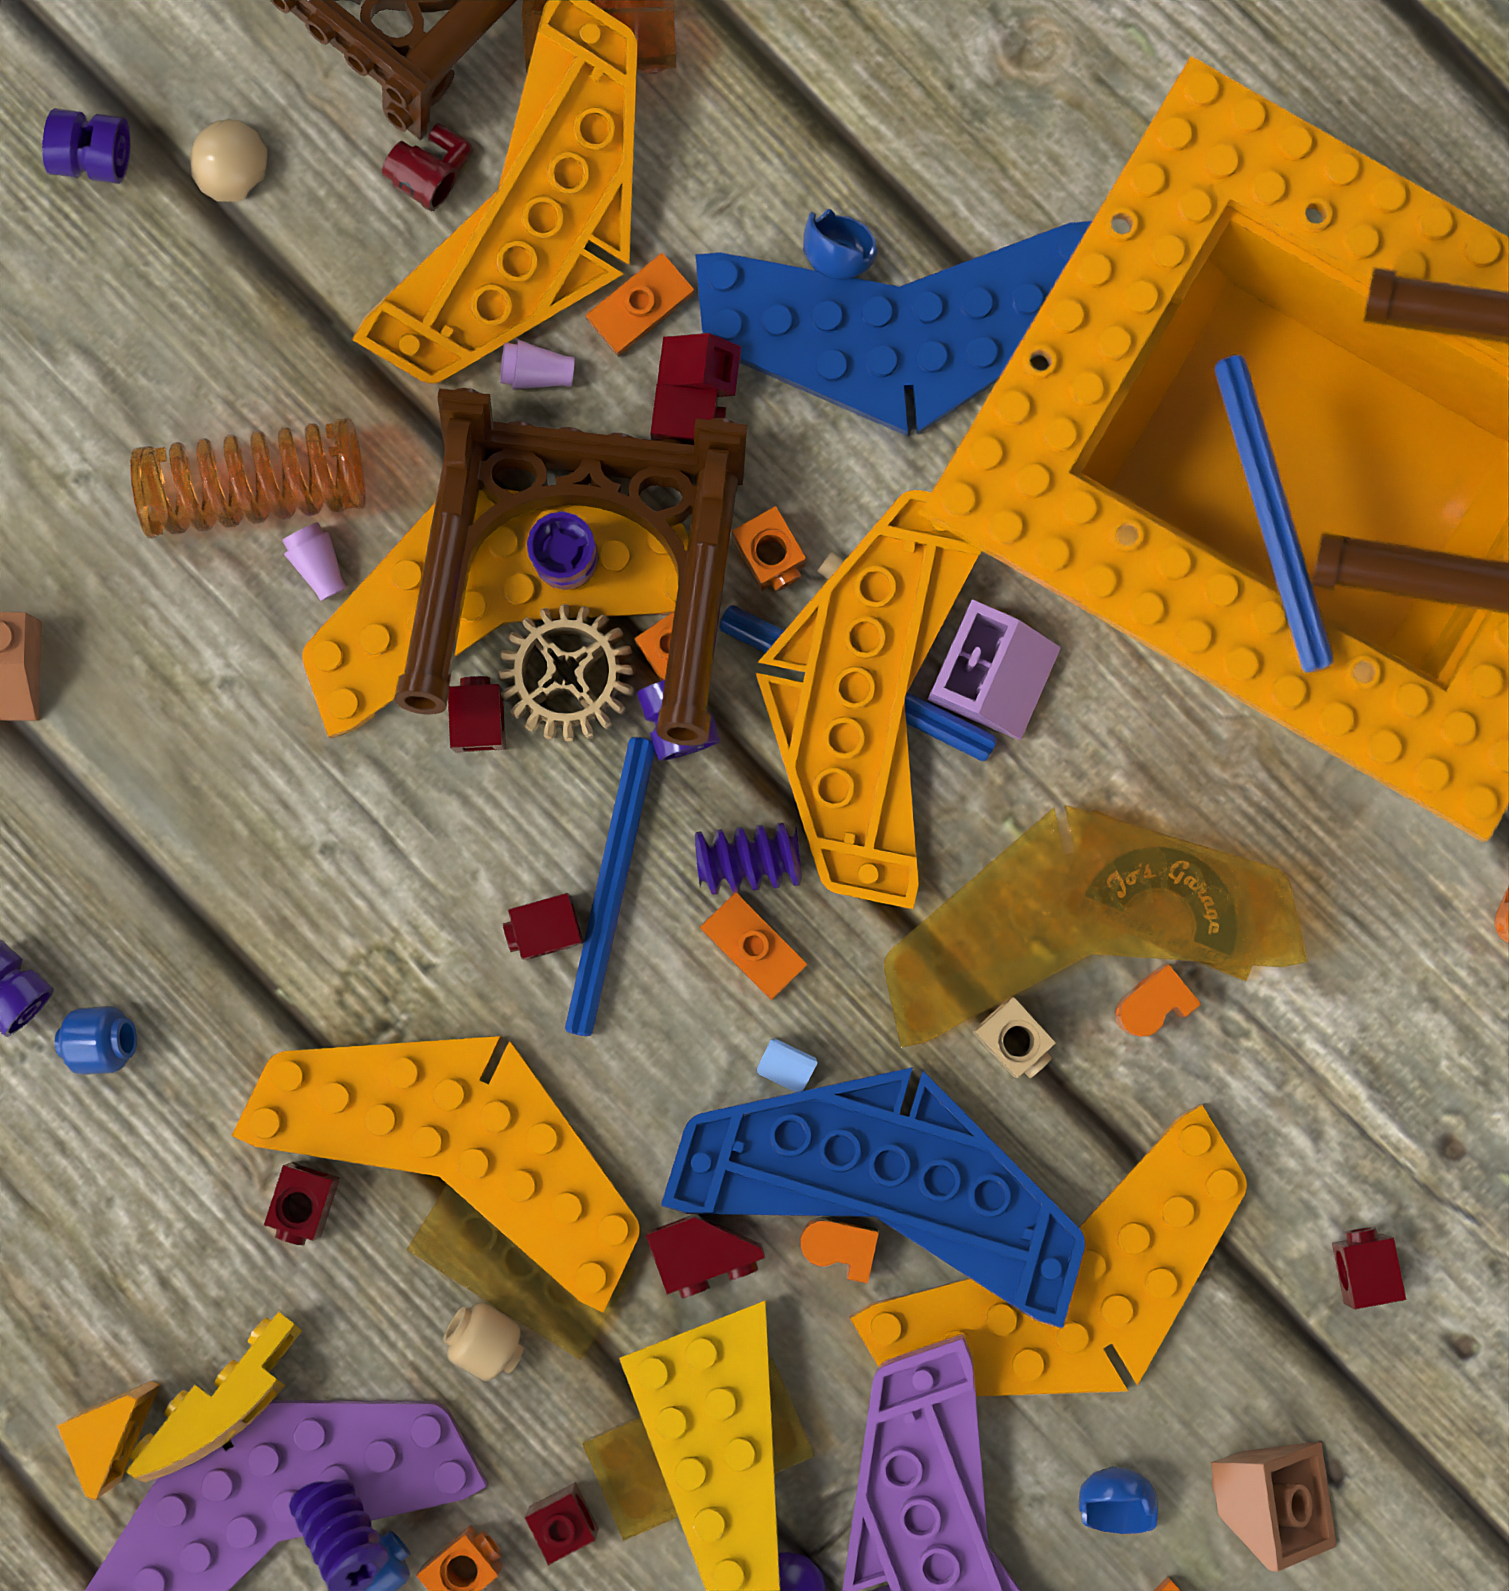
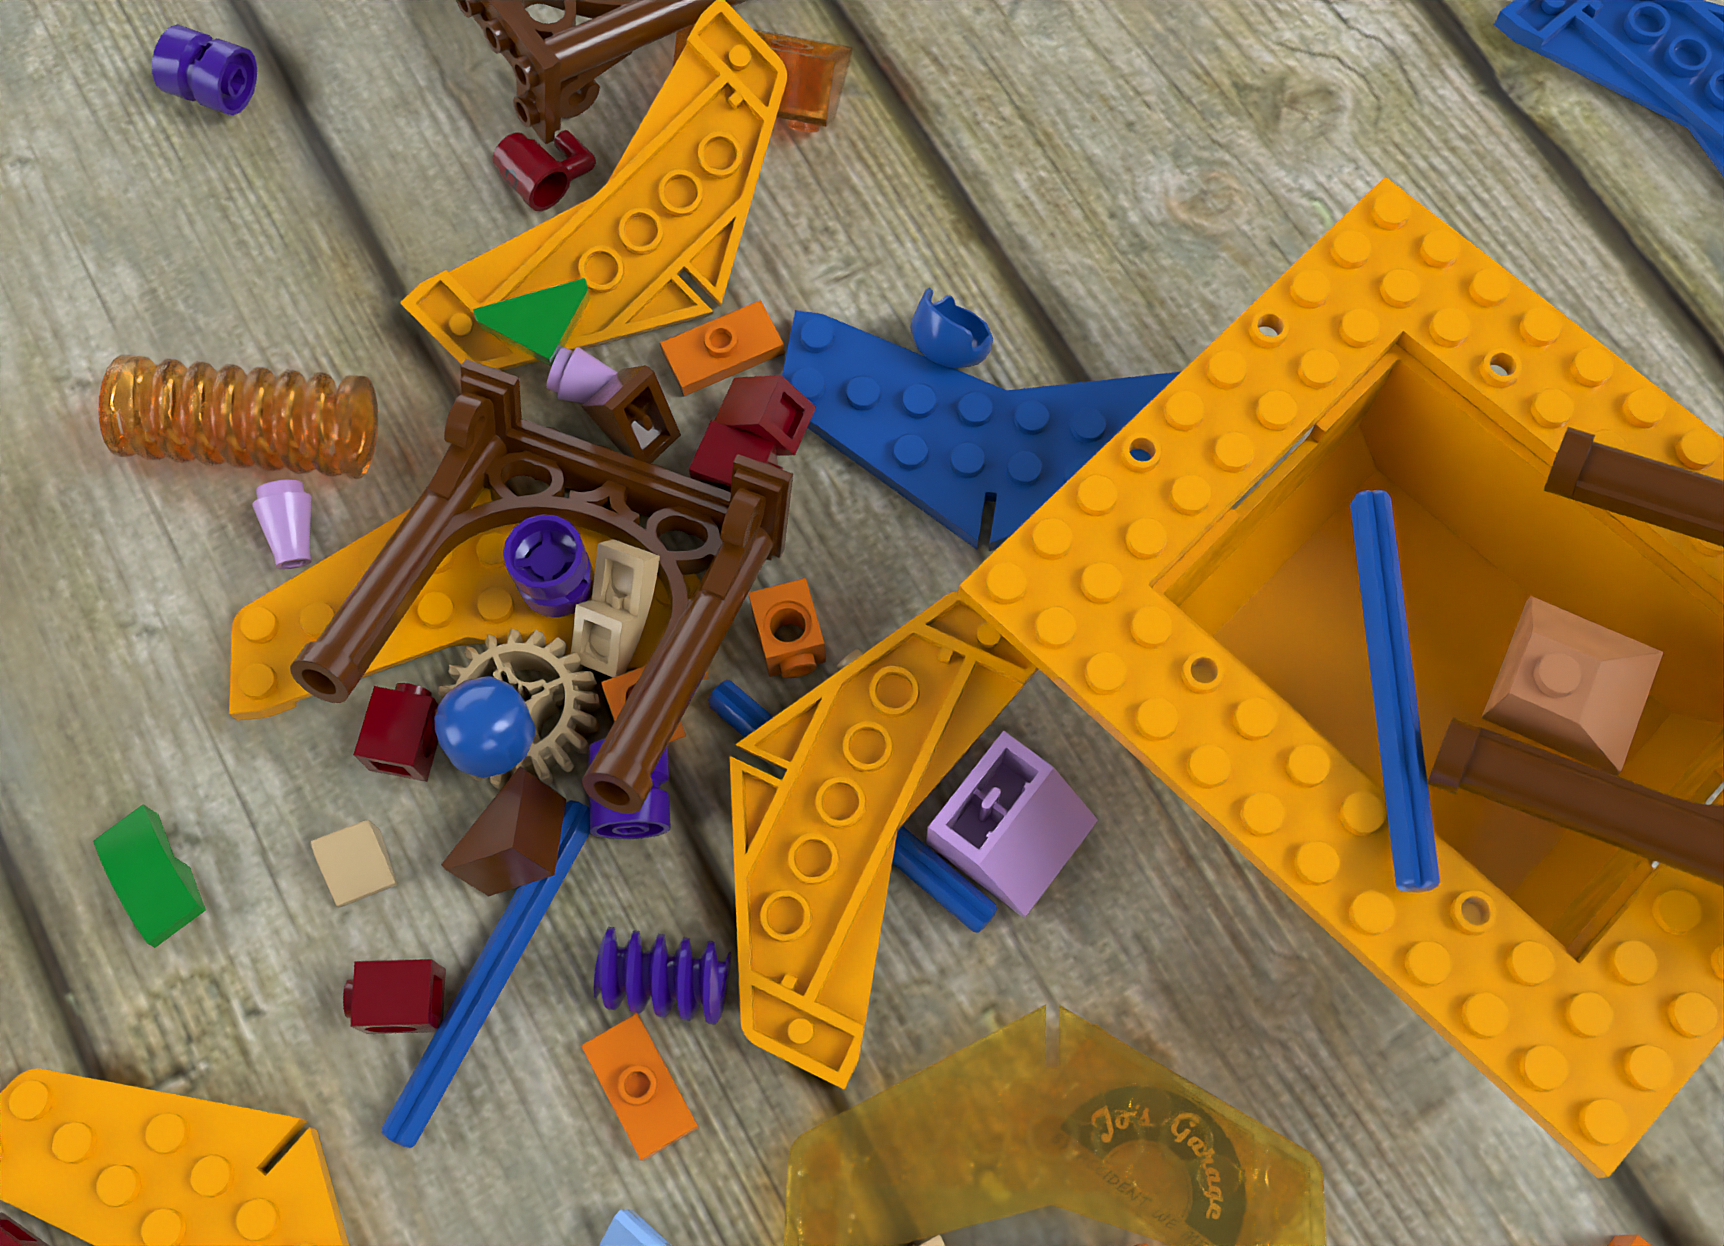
camera: 15 degrees right, 15 degrees down
tan hair [190,119,268,202] -> none
none -> green slope [93,804,206,948]
none -> tan slope [310,820,398,908]
none -> blue hair [434,676,535,778]
none -> reddish brown slope [441,766,566,896]
none -> green slope [473,278,590,367]
none -> tan slope [571,539,660,678]
none -> reddish brown slope [581,365,681,464]
none -> nougat slope [1481,596,1663,776]

